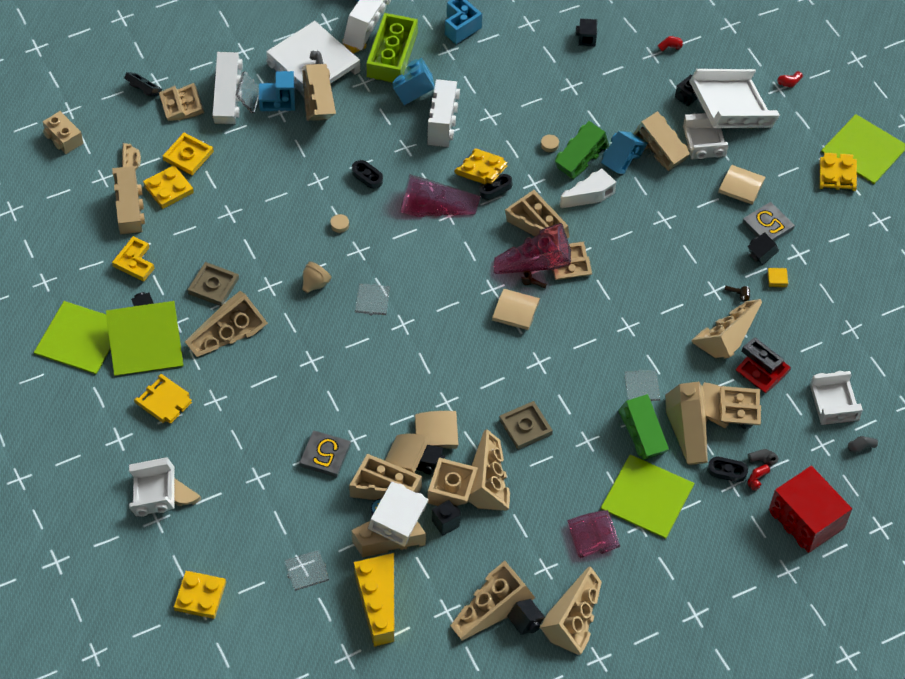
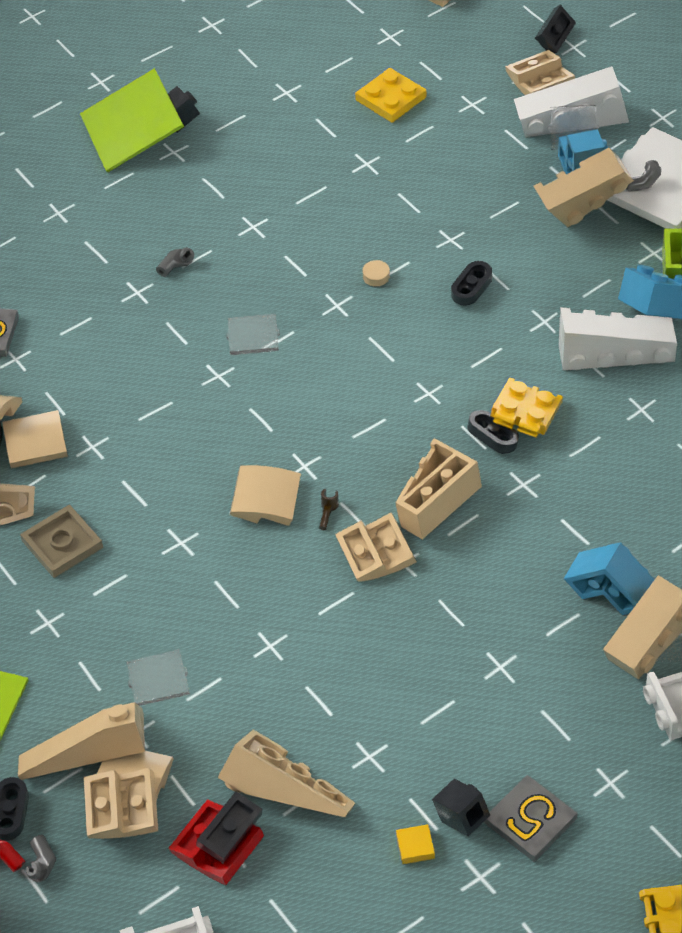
camera: 85 degrees right, 5 degrees down
lime piece [34,301,111,375] -> none
tan wedge [112,166,145,234] -> none
yellow plate [112,236,155,282] -> none
tan tile [122,143,141,171] -> none
yellow plate [134,374,192,424] -> none
yellow plate [163,132,214,176] -> none
tan wedge [185,291,268,357] -> none
dark tan tile [188,262,239,306] -> none
tan helmet [302,262,331,293] -> none
clear pink wedge [400,174,481,217] -> none
clear pink wedge [494,223,571,274] -> none
tan tile [541,135,559,152] -> none
bright green wedge [555,121,609,179] -> none
white slope [560,169,616,208] -> none
bright green wedge [618,394,669,460] -> none
tan slope [718,165,765,205] -> none
dark brown hand [725,286,750,301] -> none
none -> dark grey arm [156,247,194,277]

